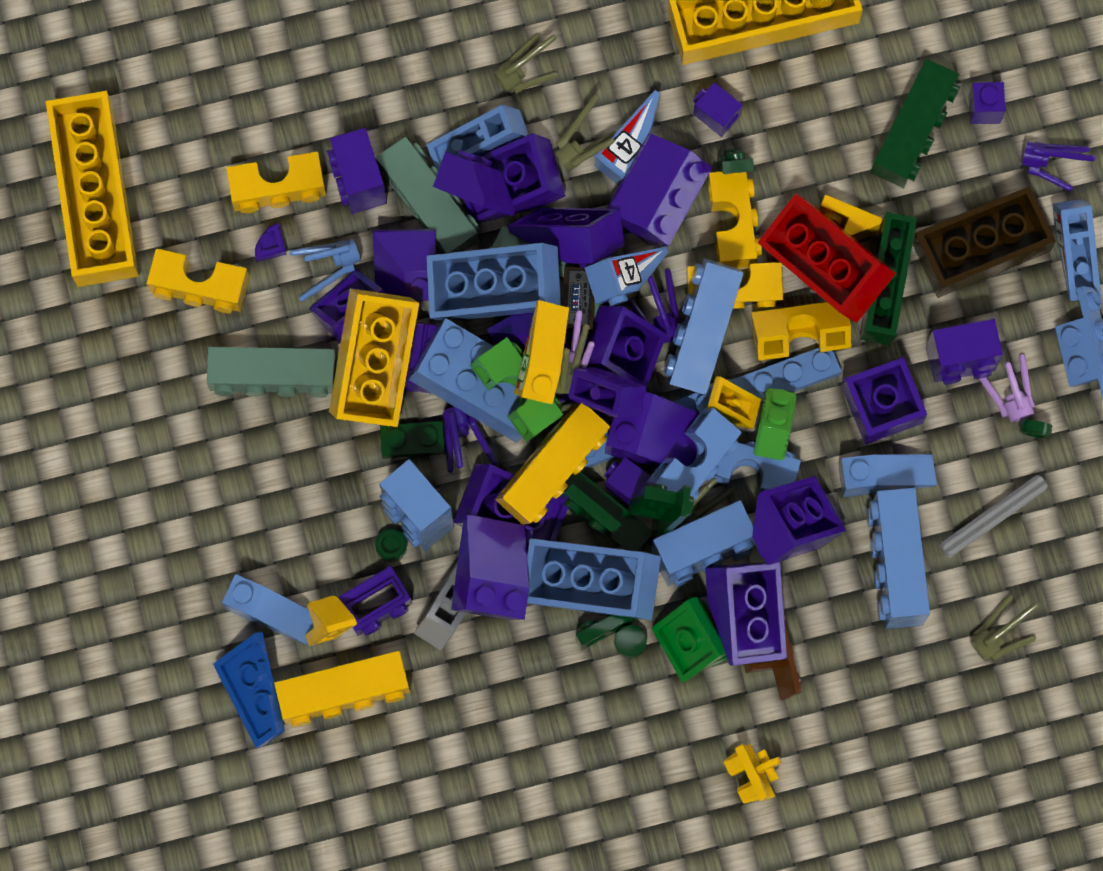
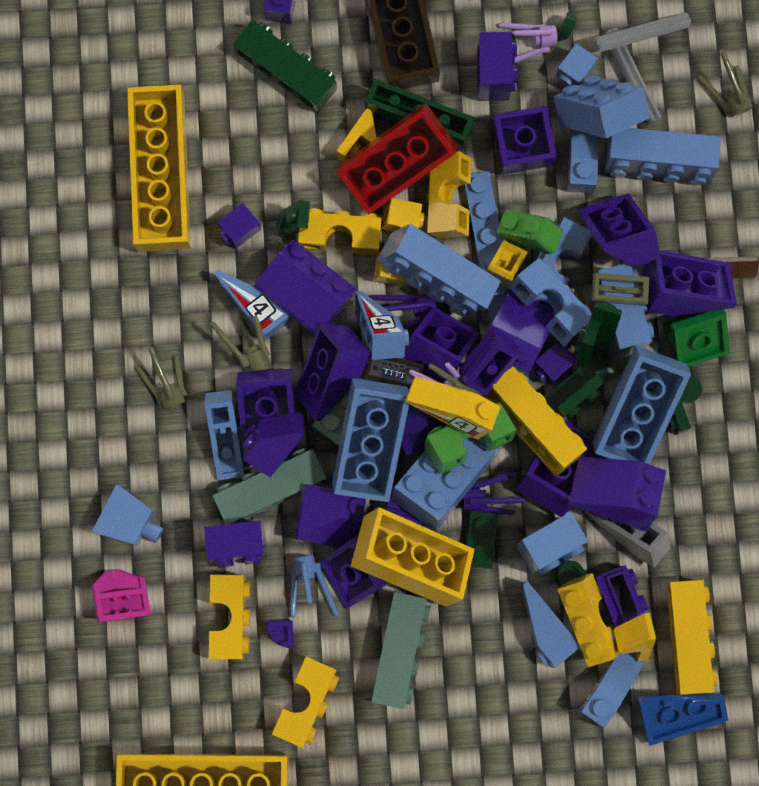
camera: 80 degrees left, 5 degrees up
none -> medium blue torso [92,484,164,546]
none -> dark pink slope [92,570,151,623]
none -> medium blue slope [521,581,580,668]
none -> medium blue brick [553,75,650,138]
none -> medium blue brick [556,43,598,87]
none -> yellow arch [557,573,619,667]
none -> olive tile [591,273,649,306]
none -> light grey axle [593,12,691,52]

